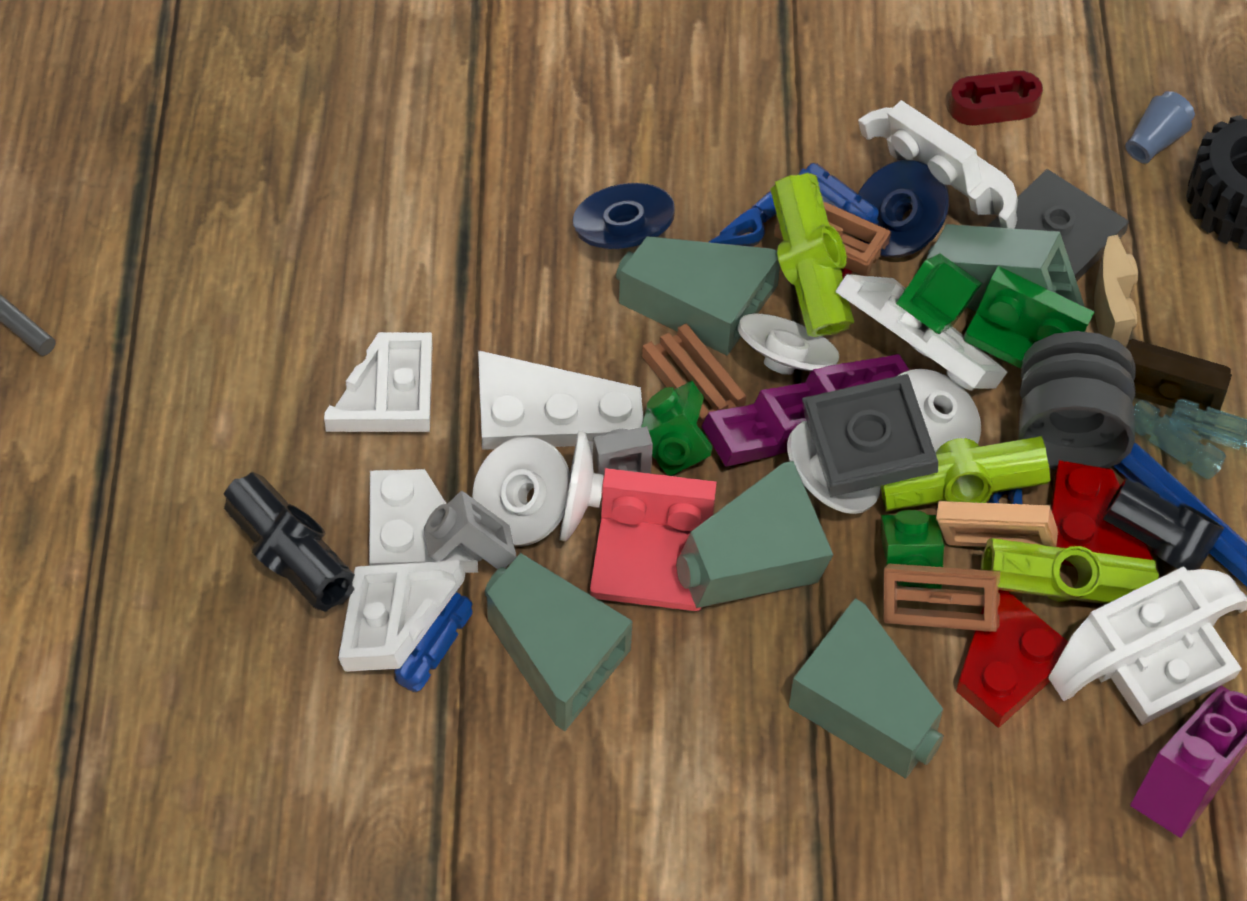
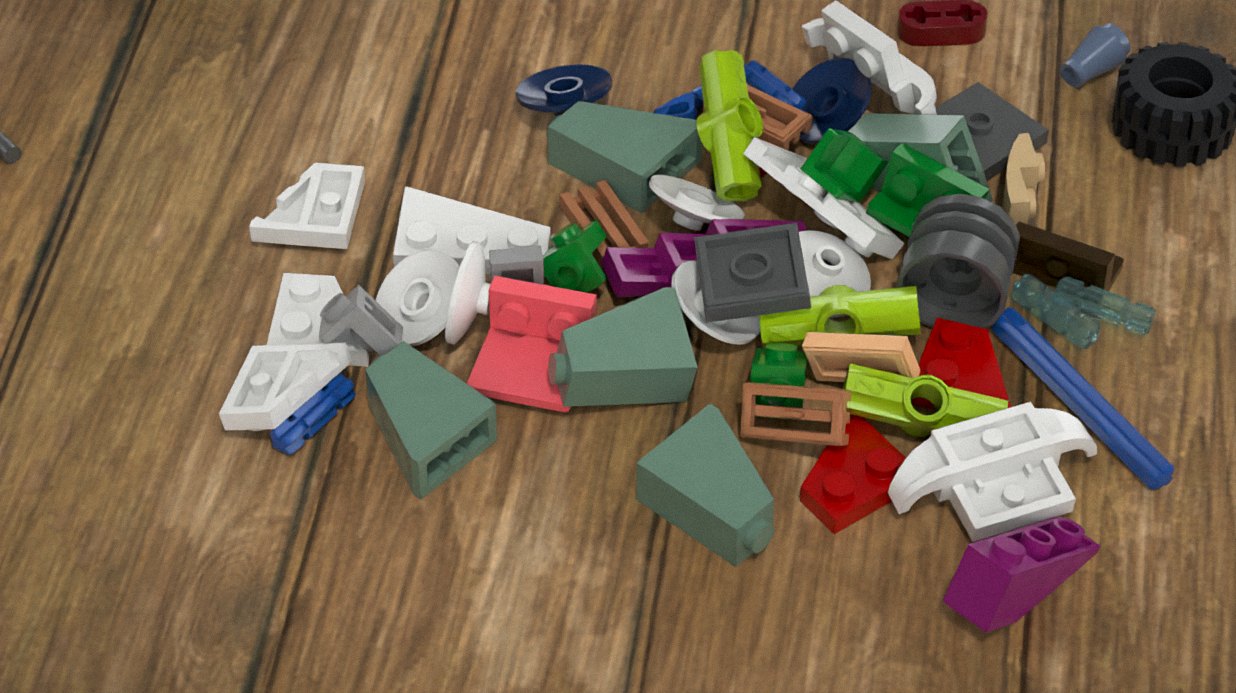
camera: 10 degrees right, 10 degrees down
black piece [223,472,355,612] -> none
black piece [1103,476,1224,571] -> none

